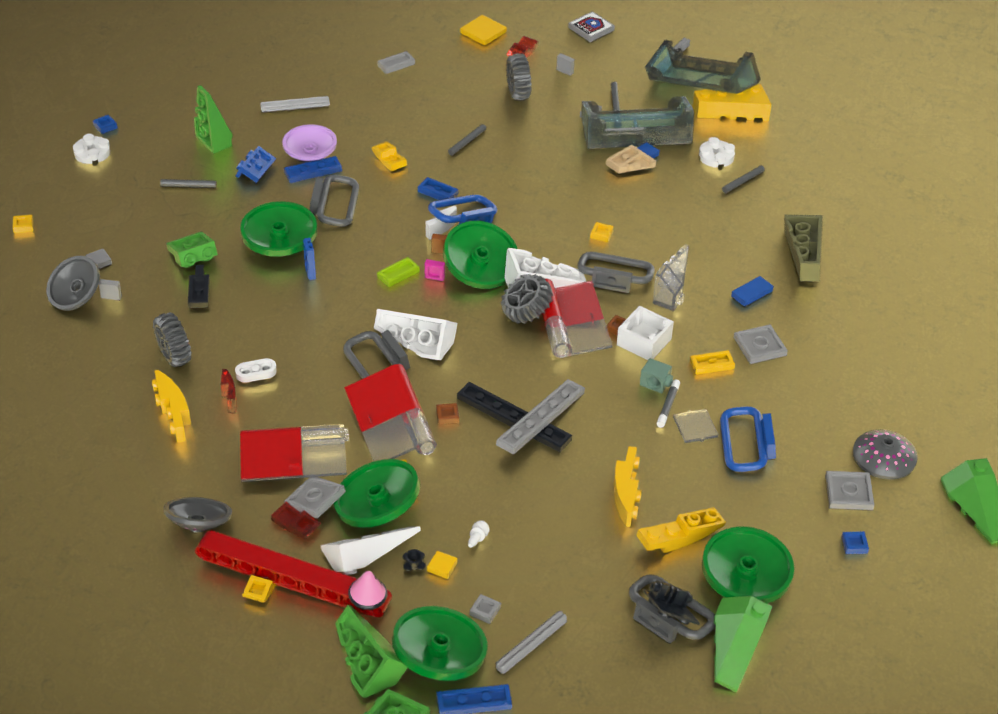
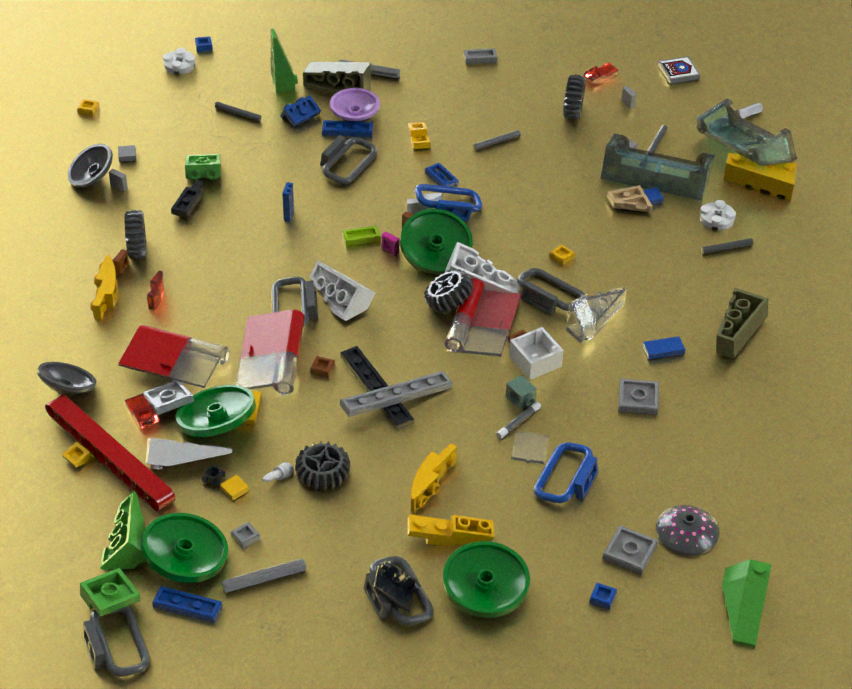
camera: 25 degrees right, 0 degrees up
white plate [235,358,277,383] -> none
green dish [240,201,317,257] -> none
bright pink hat [348,571,388,610] -> none
yellow tile [460,15,507,46] -> none
yellow tile [690,350,735,375] -> none
bright green wedge [714,596,773,692] -> none
none -> dark orange tile [113,249,129,275]
none -> dark grey gear [295,441,351,491]
none -> olive wedge [303,62,371,93]

